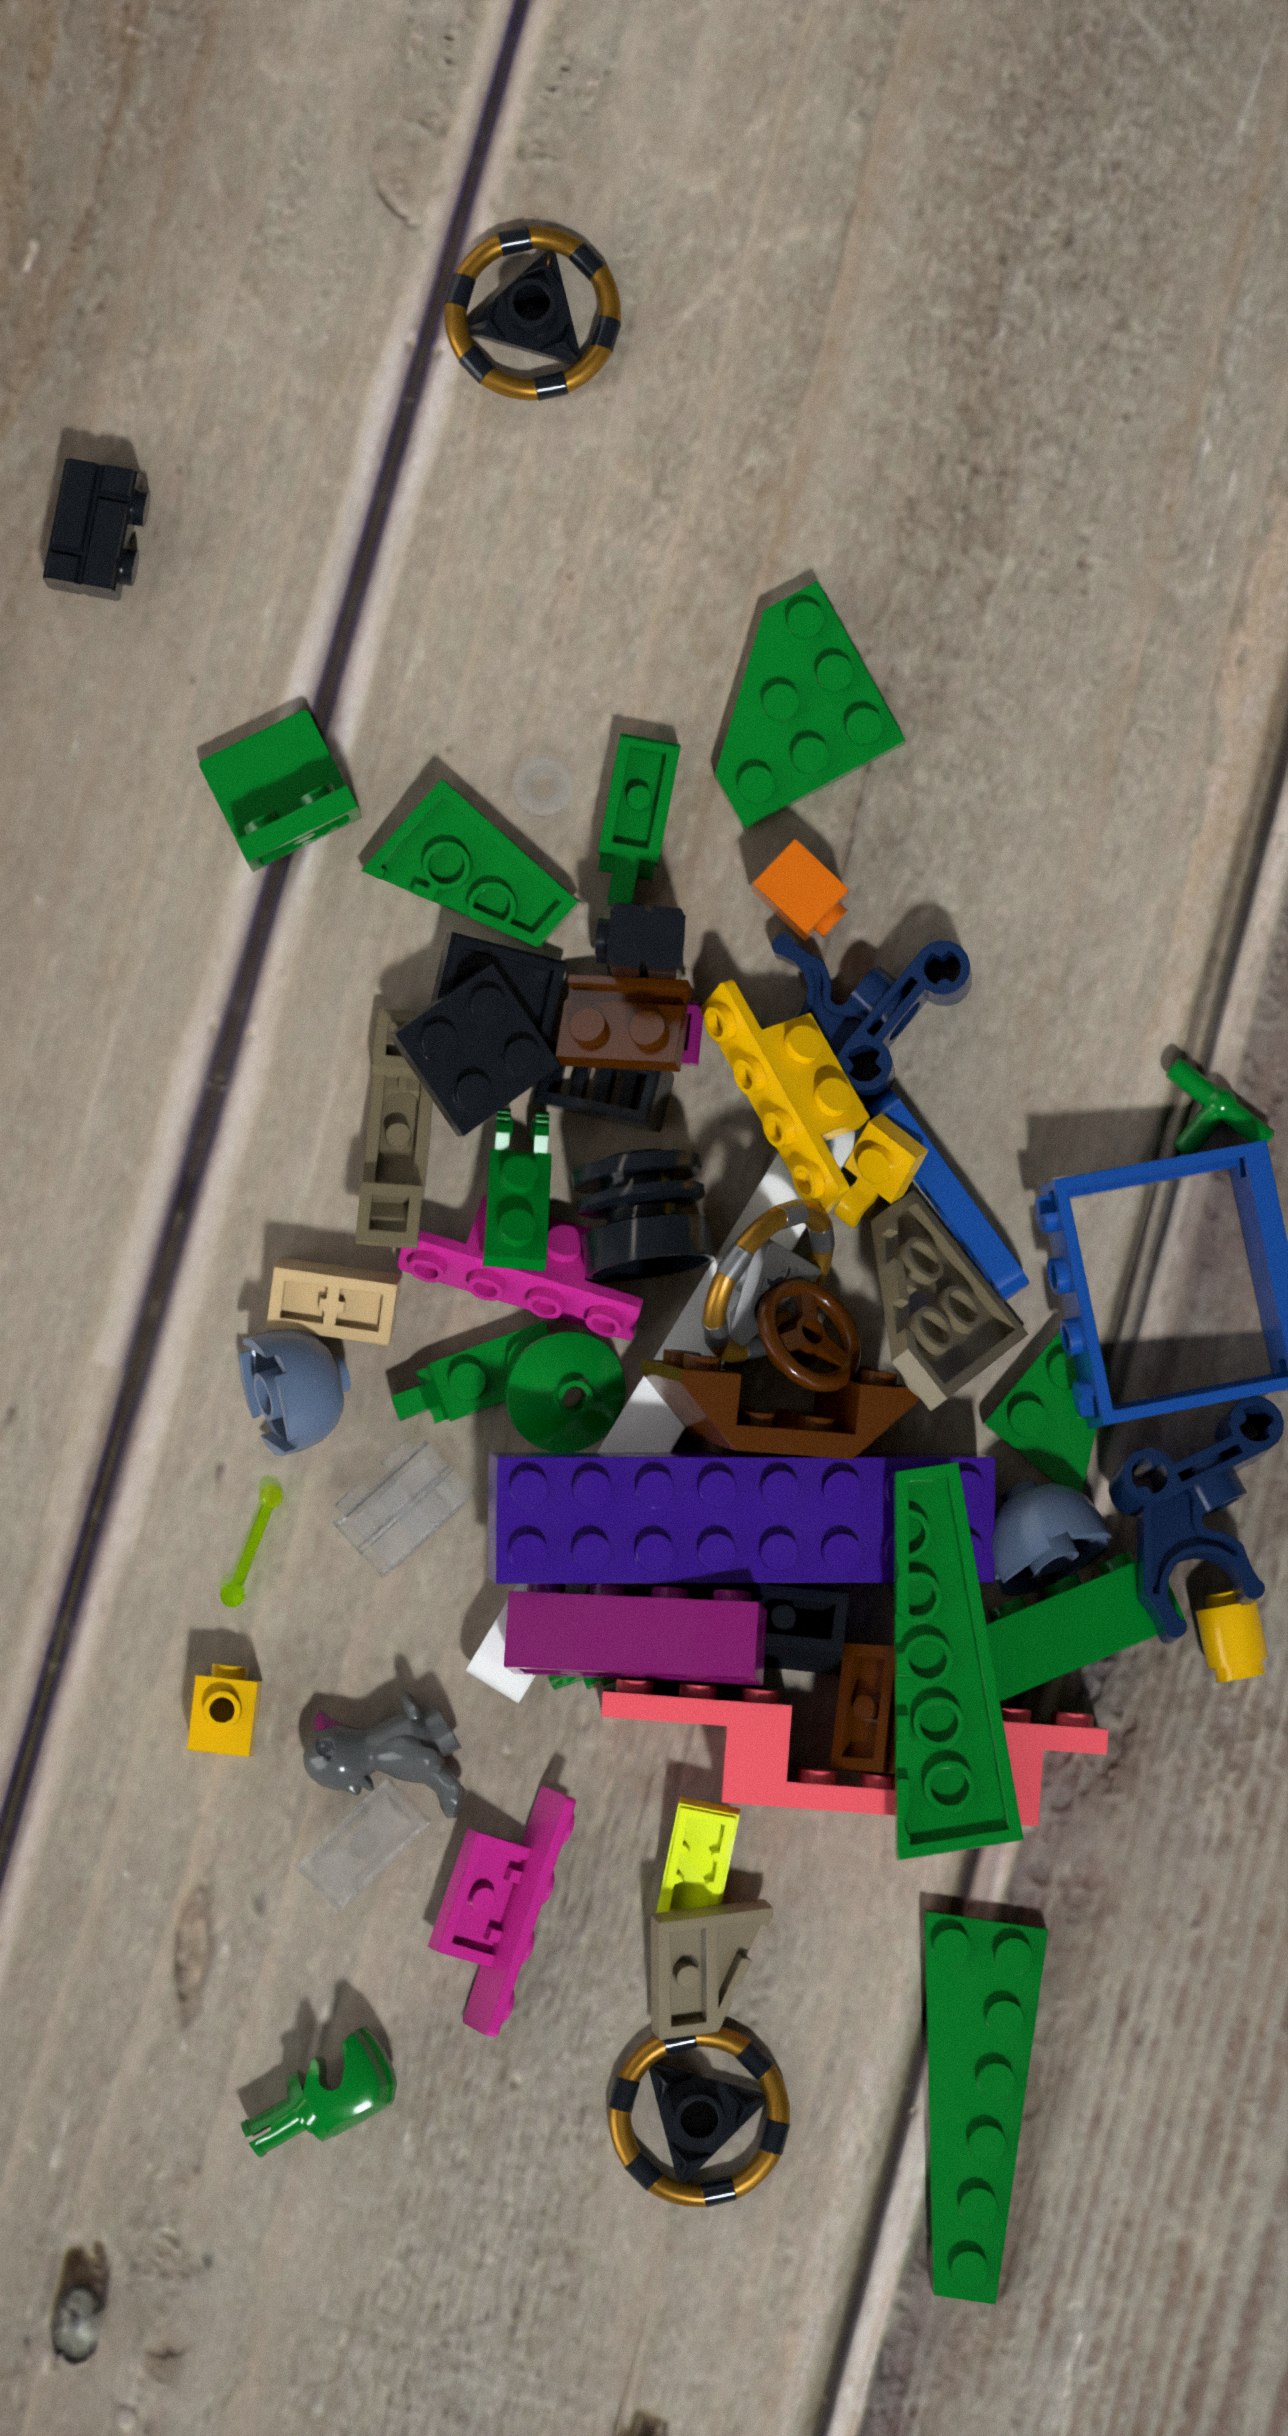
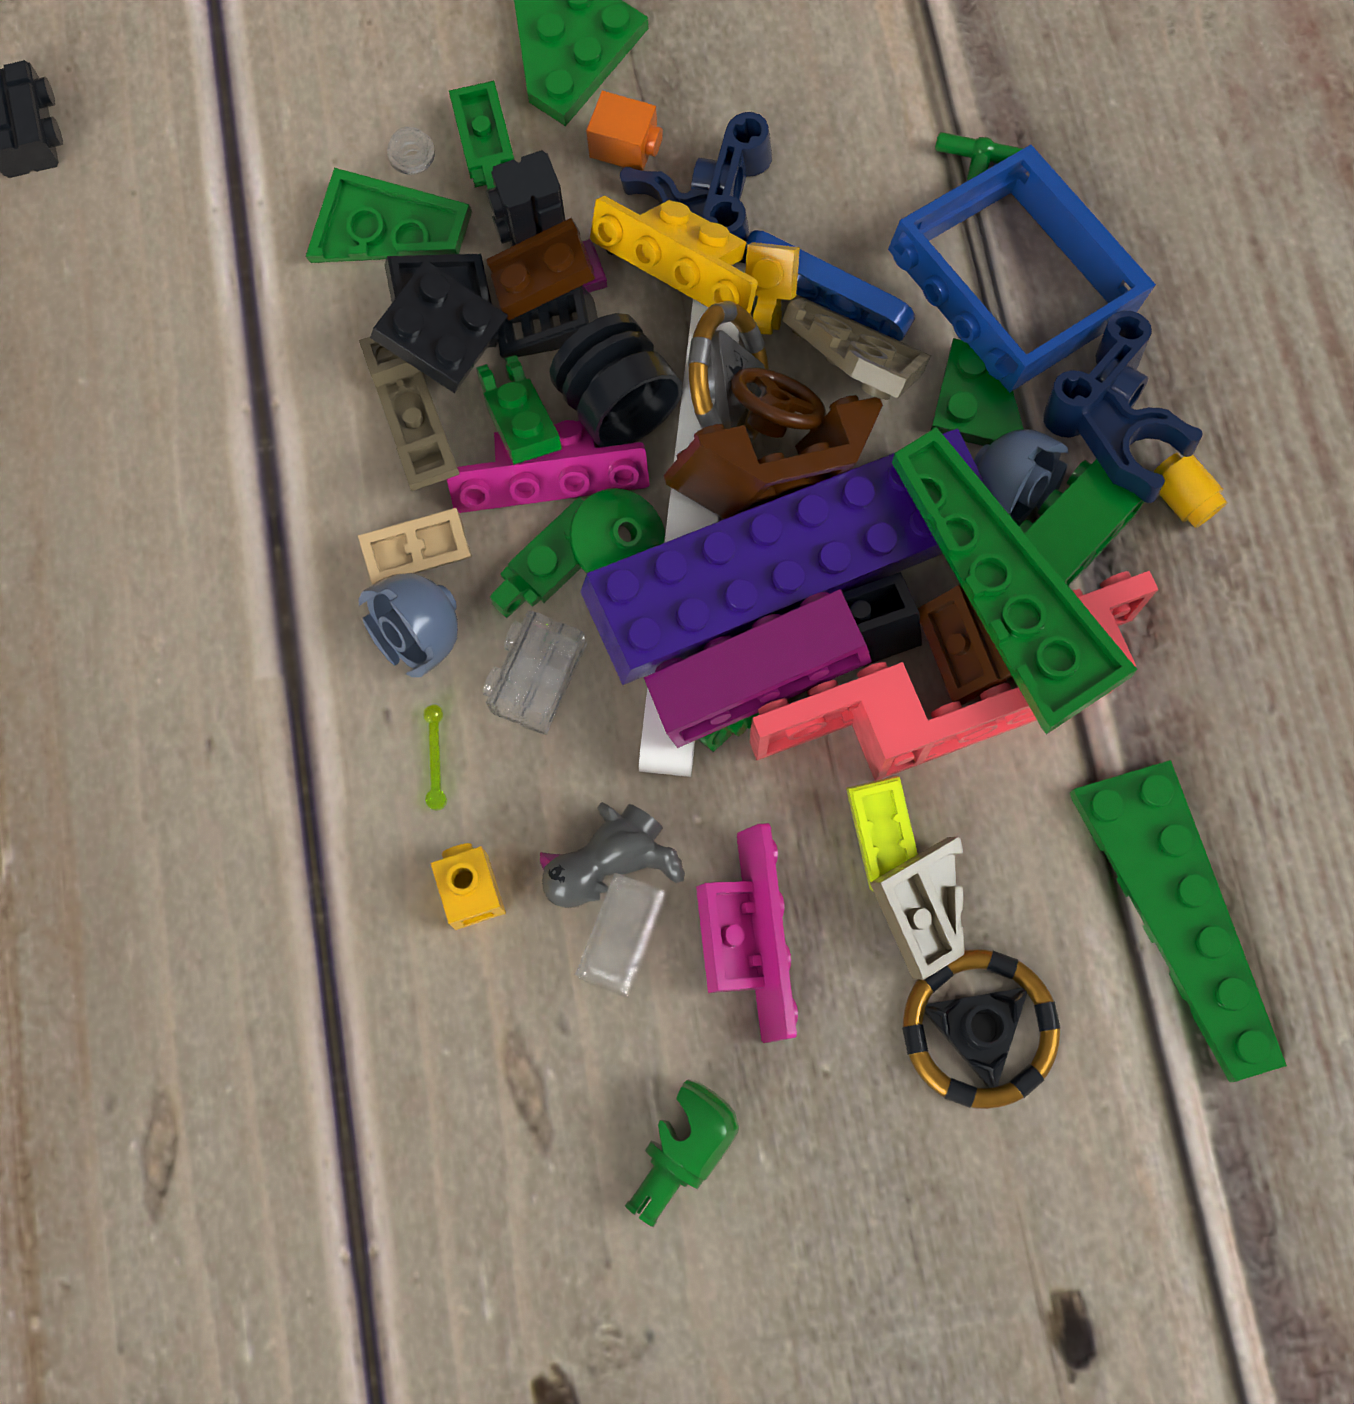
camera: 25 degrees left, 10 degrees down
green bracket [199,710,362,872] -> none

